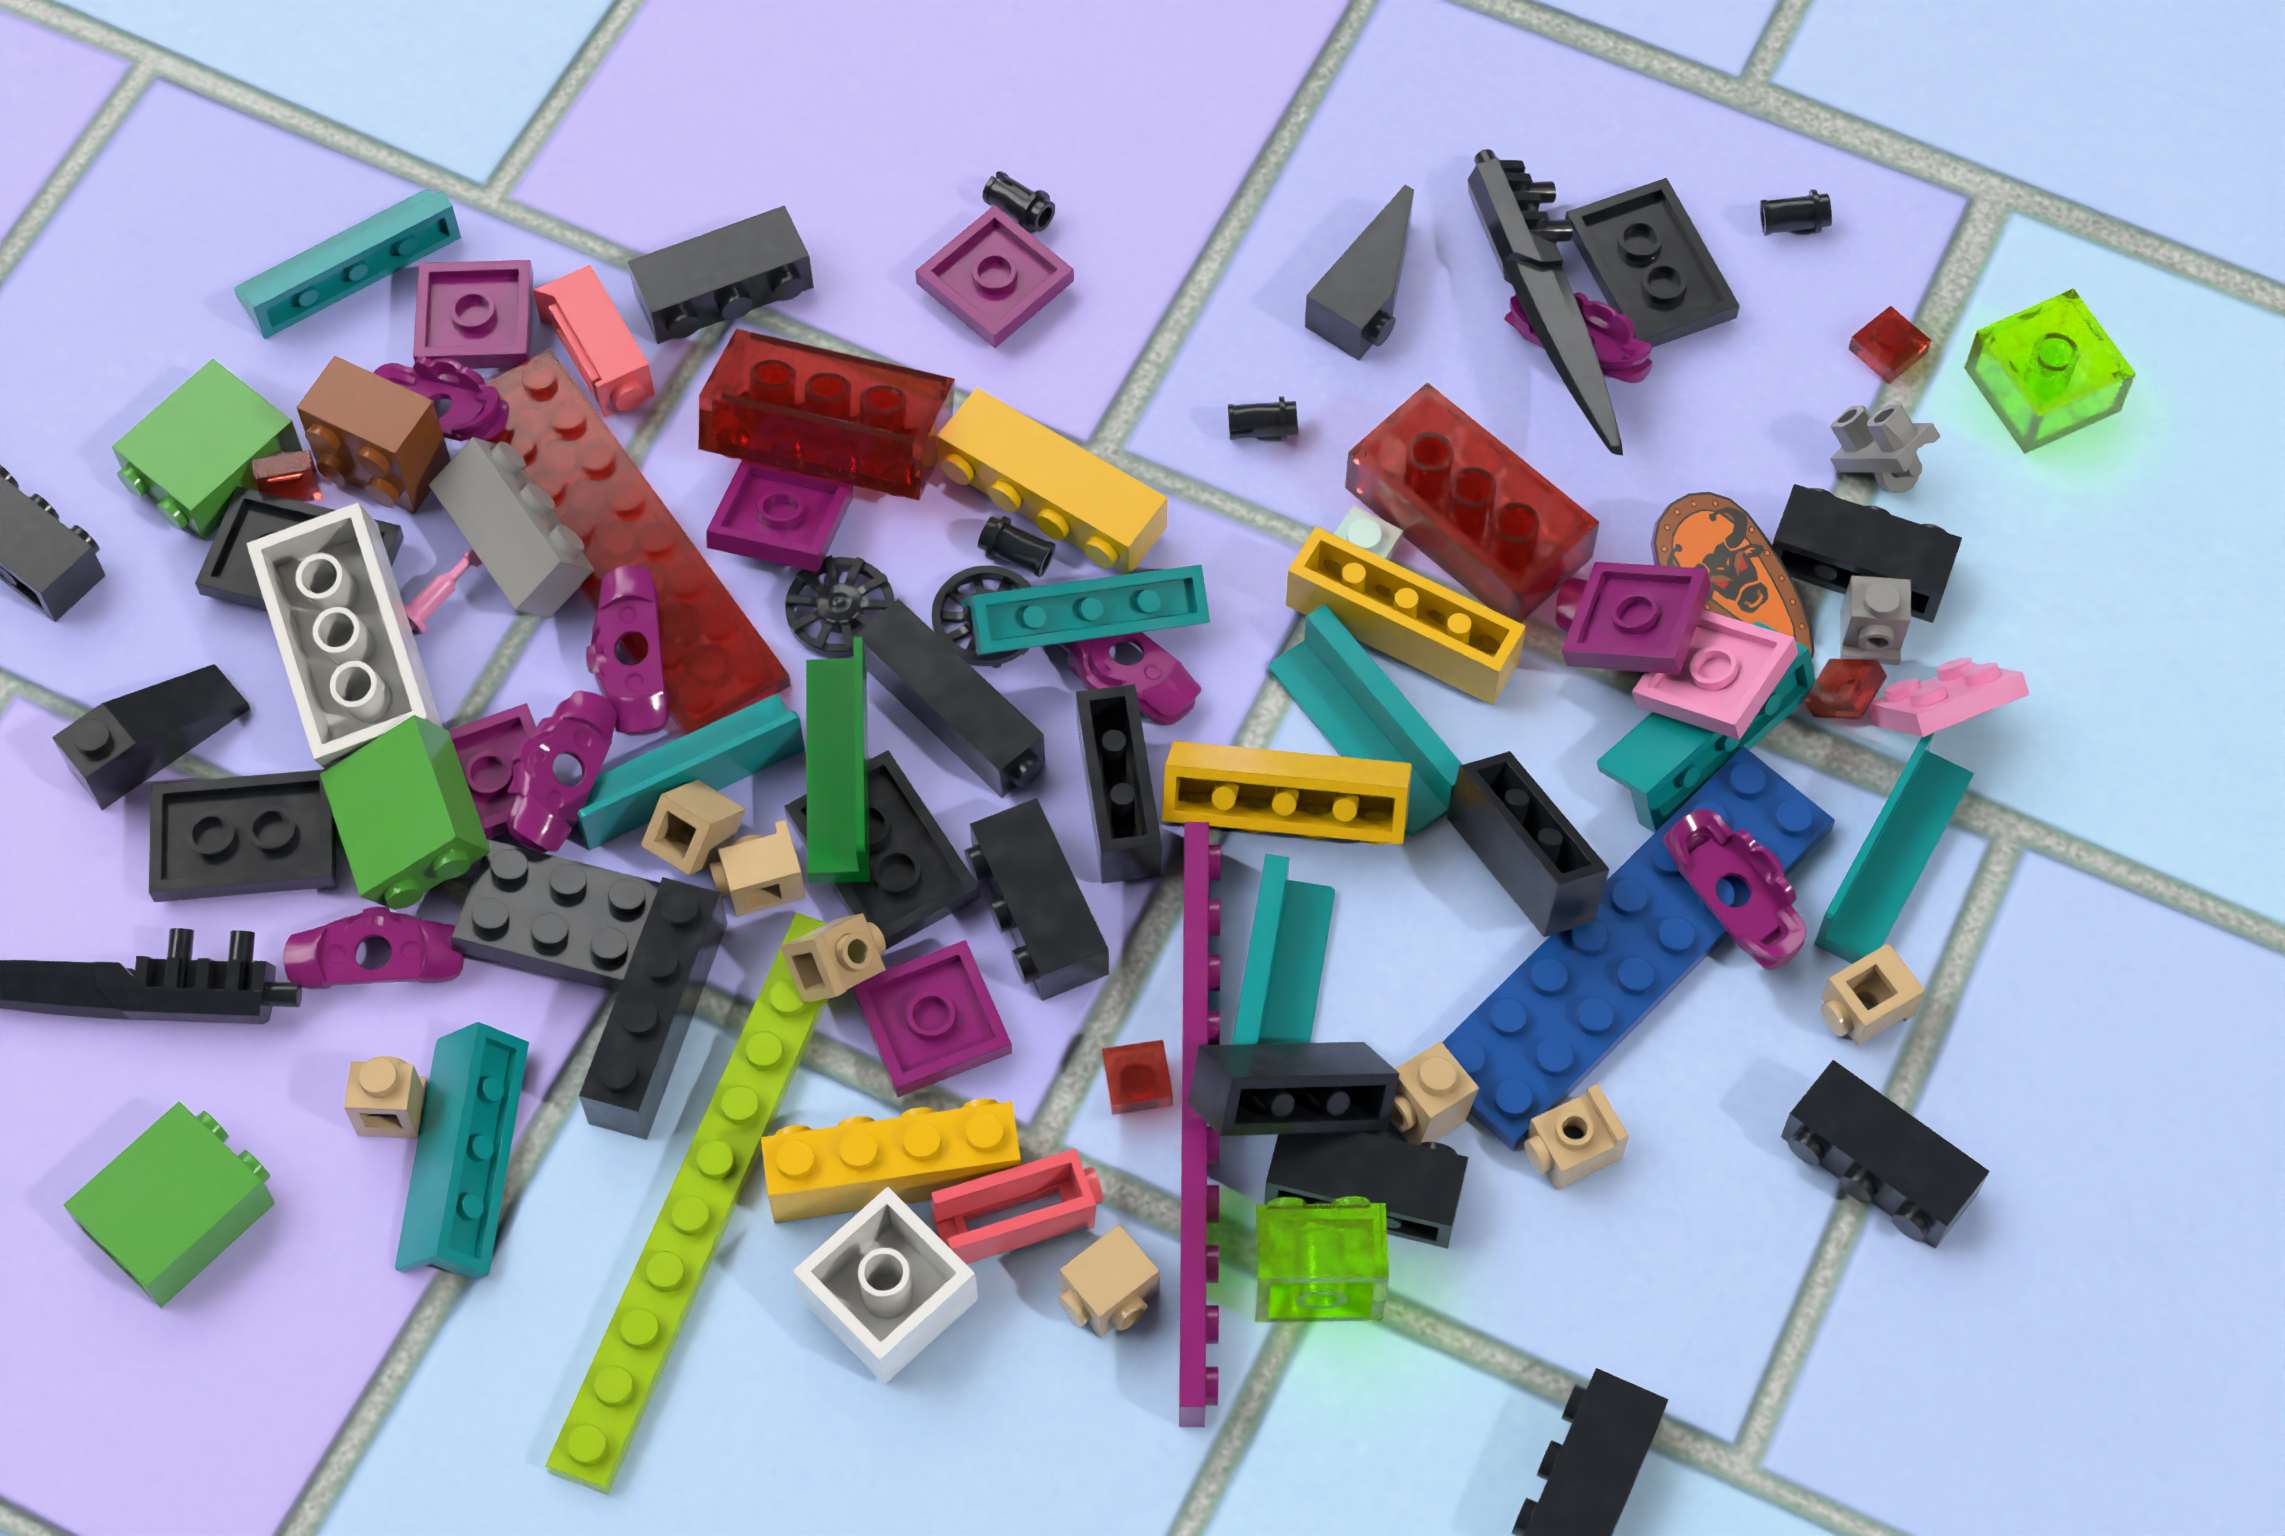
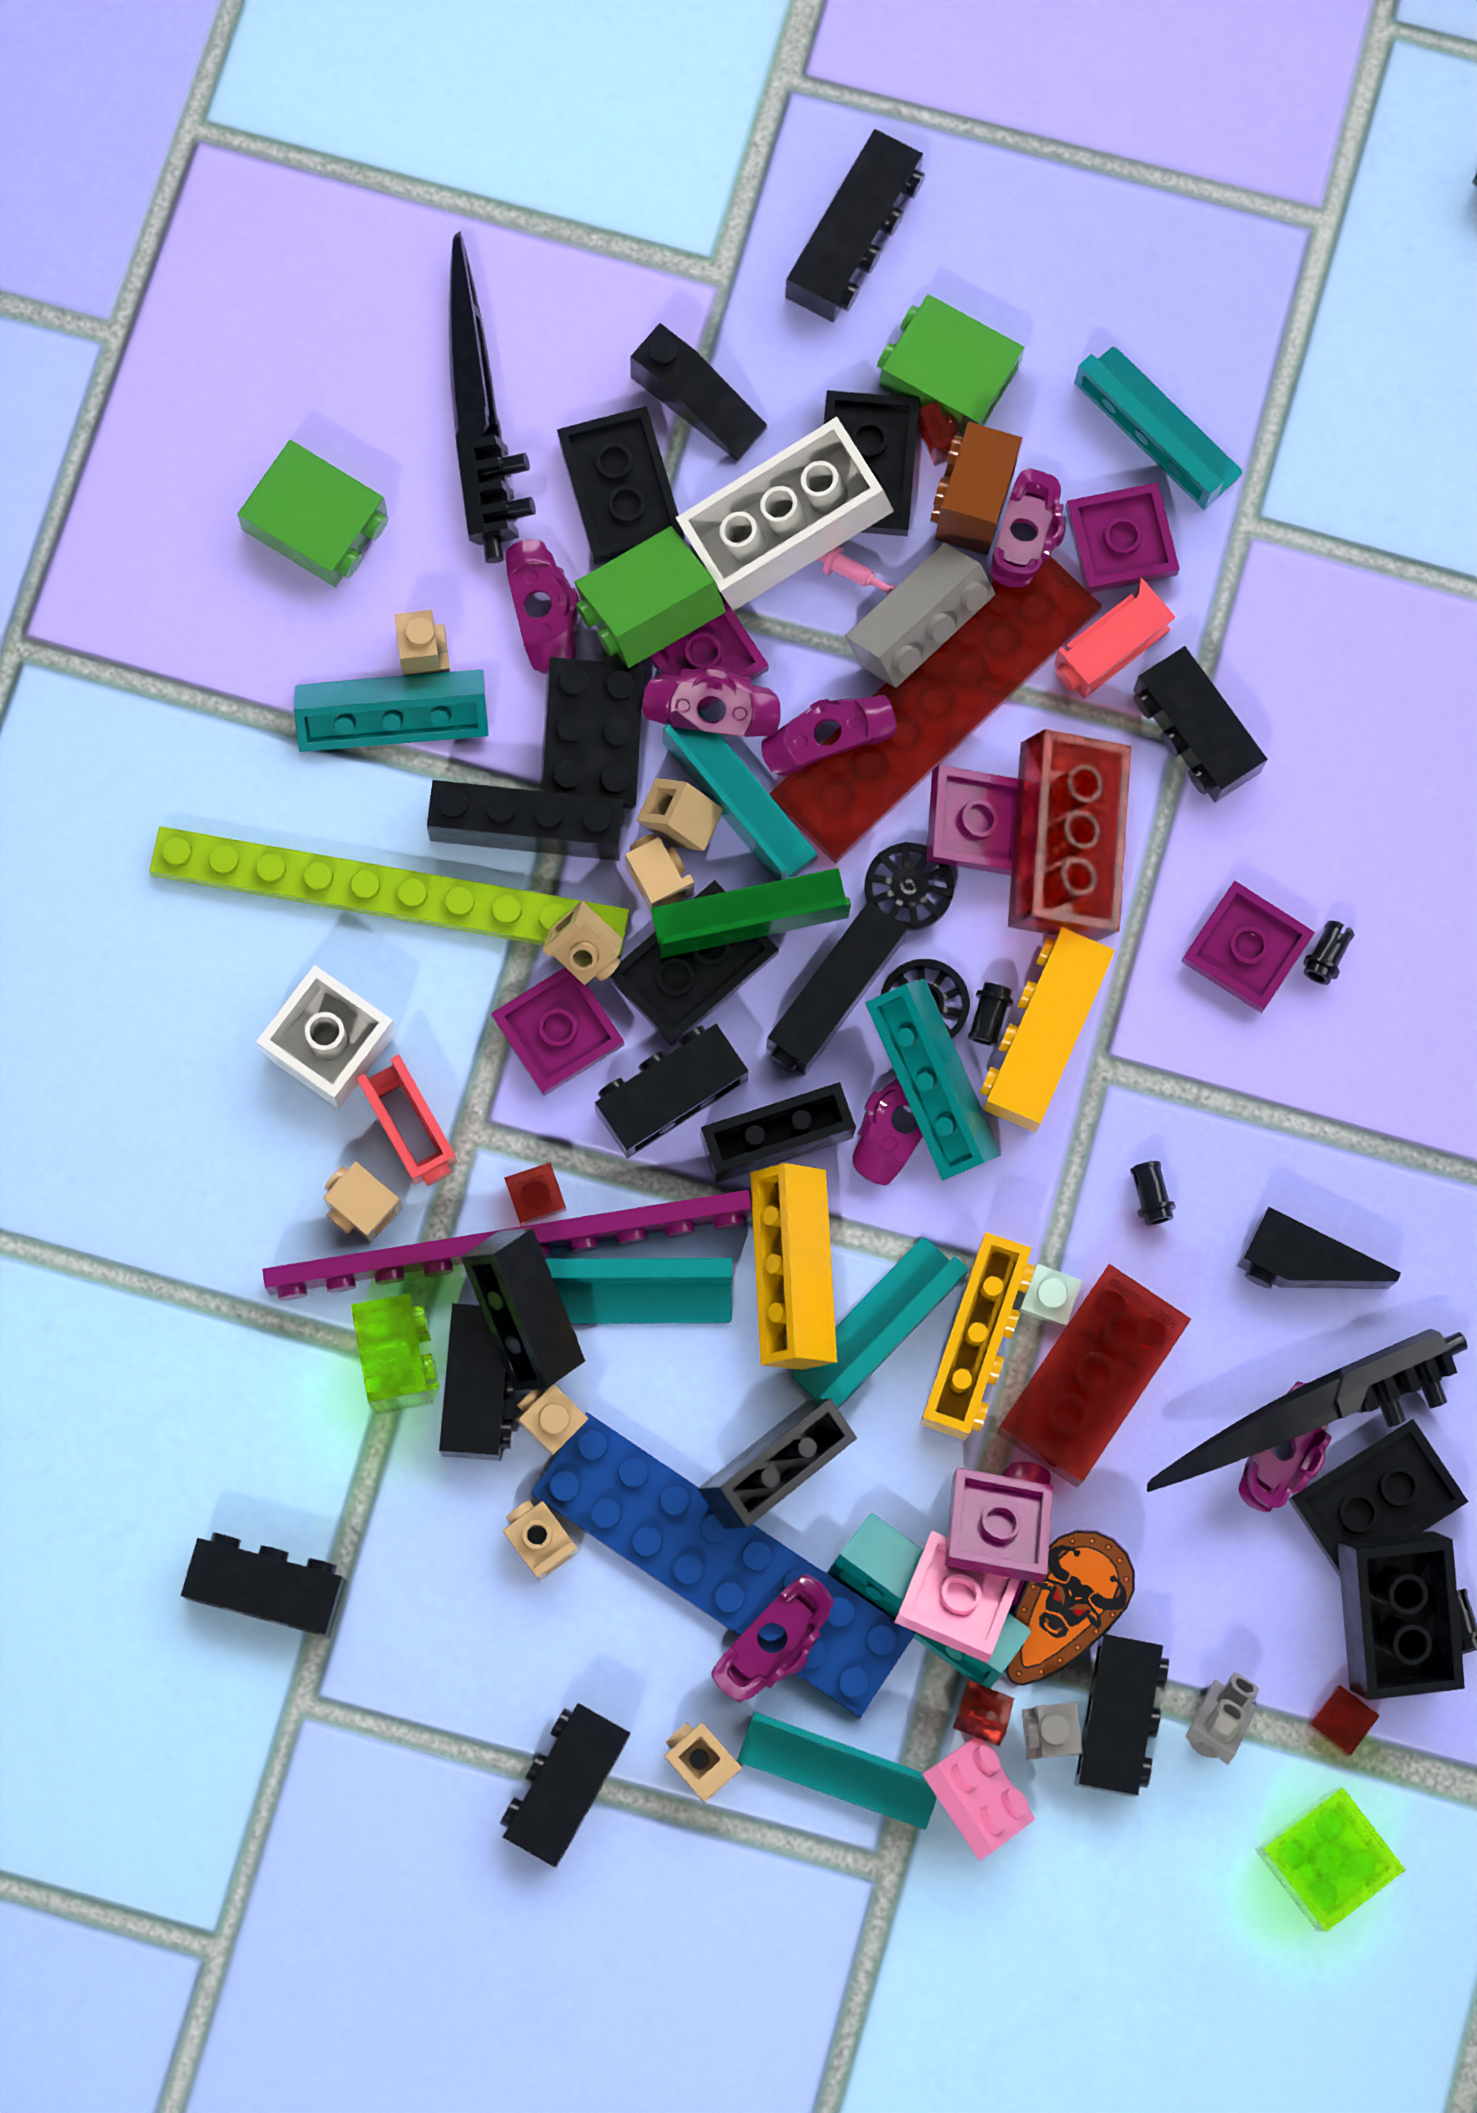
camera: 75 degrees right, 15 degrees up
yellow brick [761,1098,1021,1223] -> none
none -> black brick [1337,1531,1465,1700]

